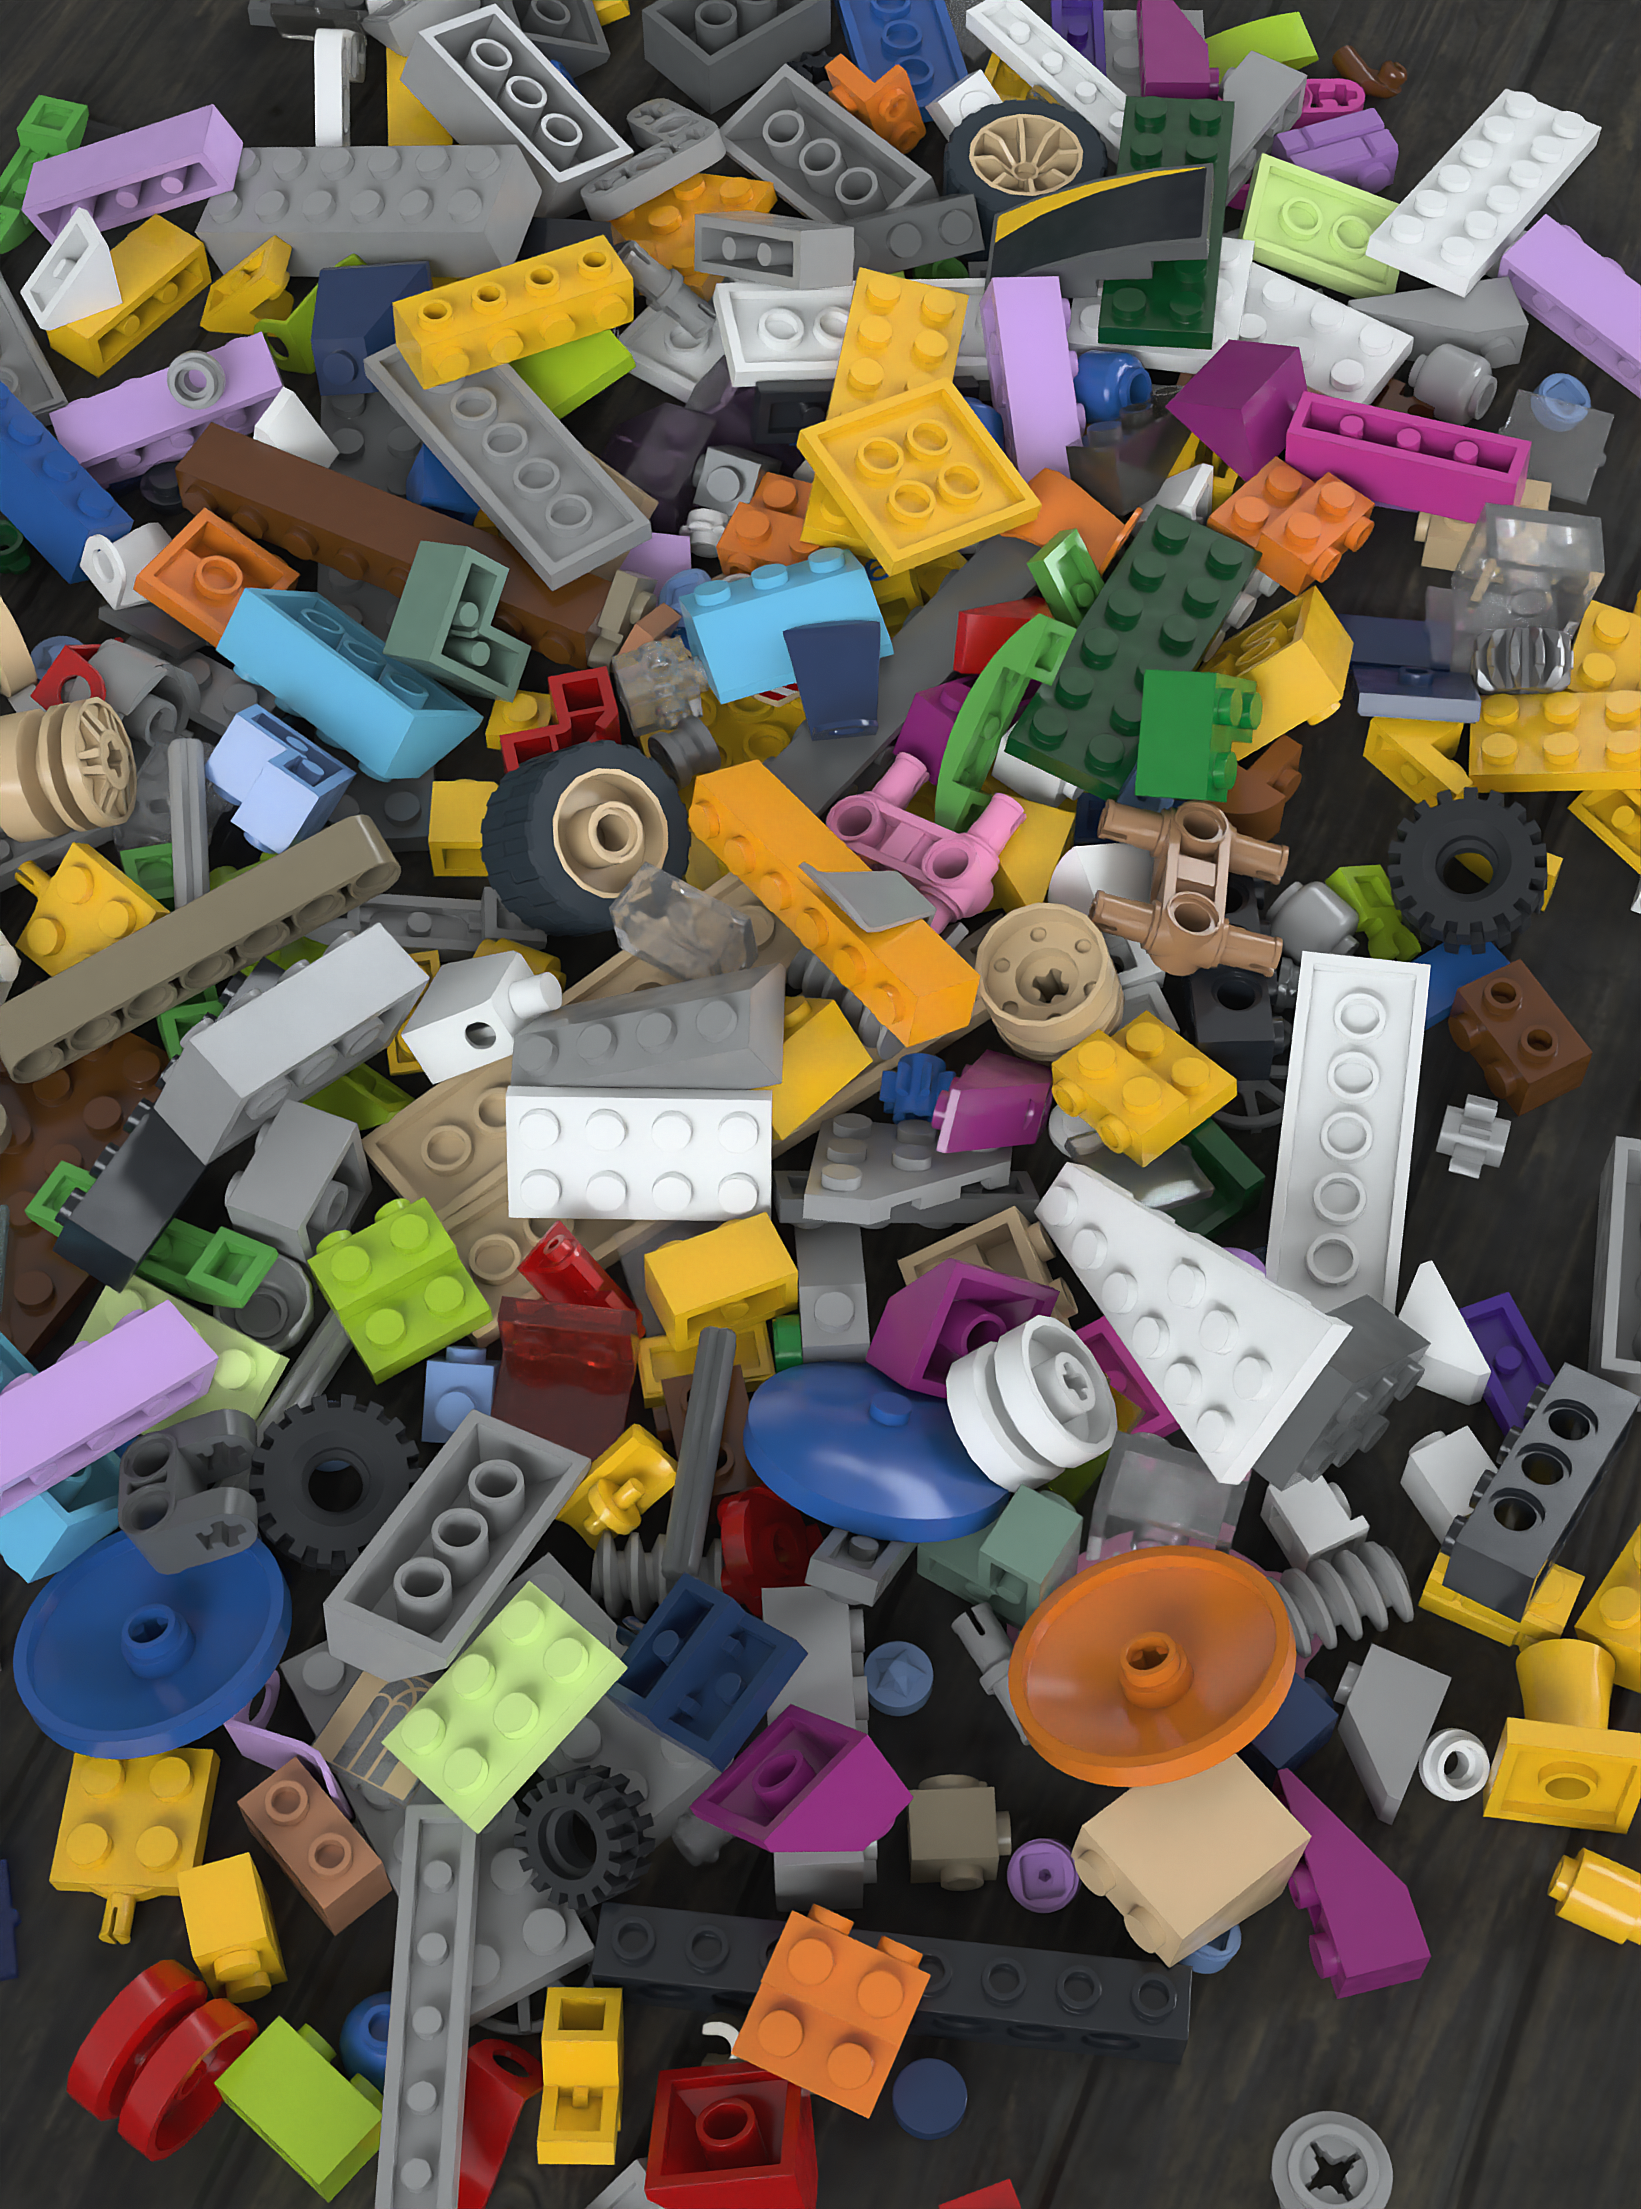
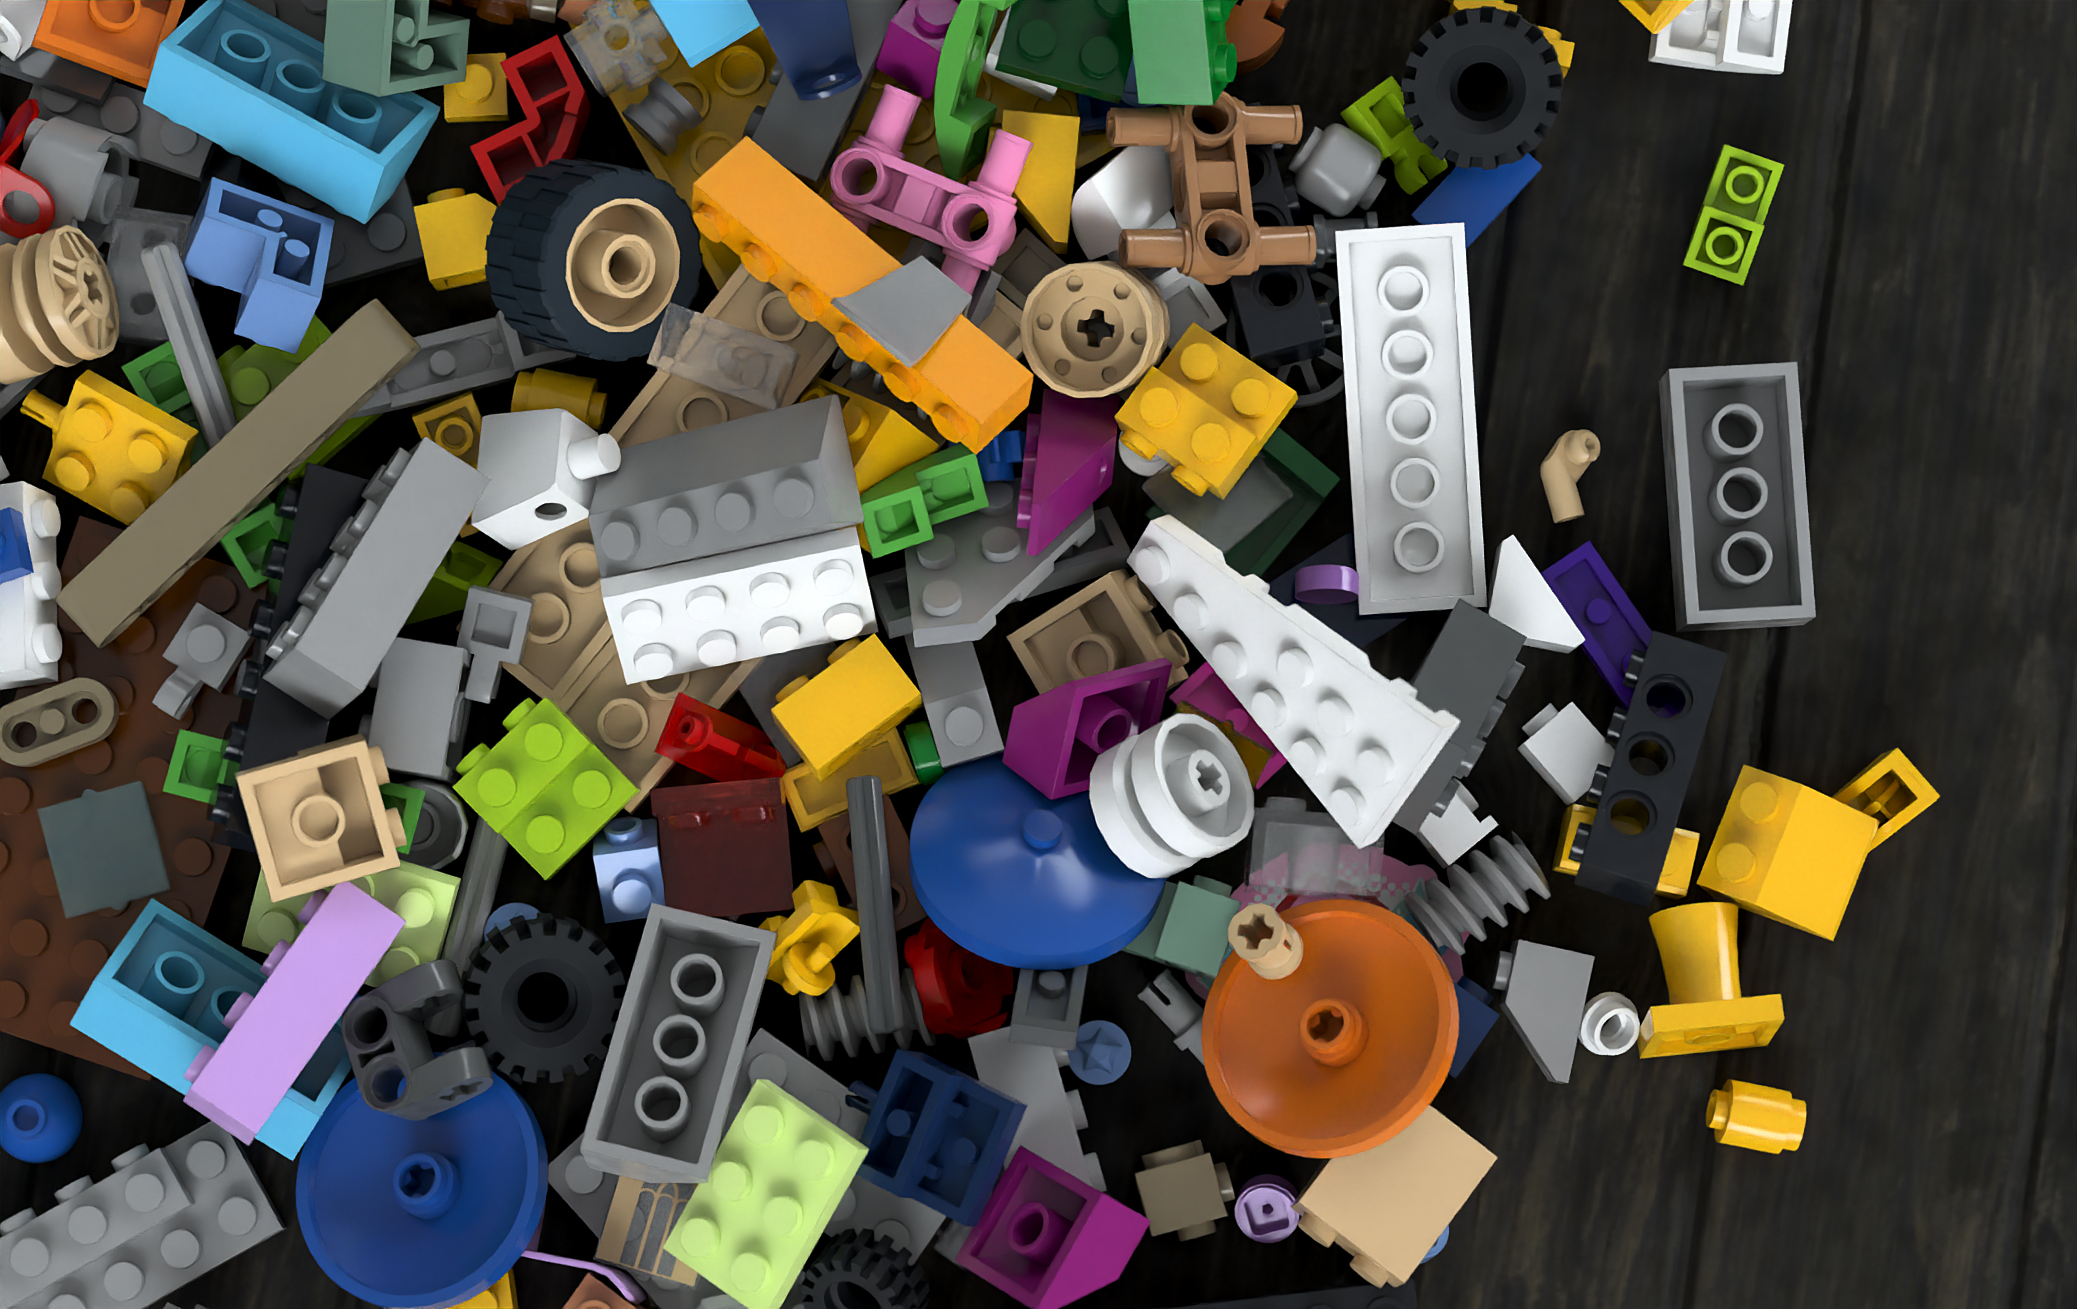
camera: 15 degrees left, 25 degrees up
magenta slope [1271,1768,1431,1999] -> none
light grey gear [1435,1094,1511,1179] -> none
reddish brown brick [1448,959,1593,1117] -> none
none -> light grey plate [152,602,255,721]
none -> tan plate [235,734,407,903]
none -> light grey plate [456,585,536,704]
none -> bright green slope [860,443,989,559]
none -> tan bush [1228,903,1304,980]
none -> tan arm [1540,429,1601,523]

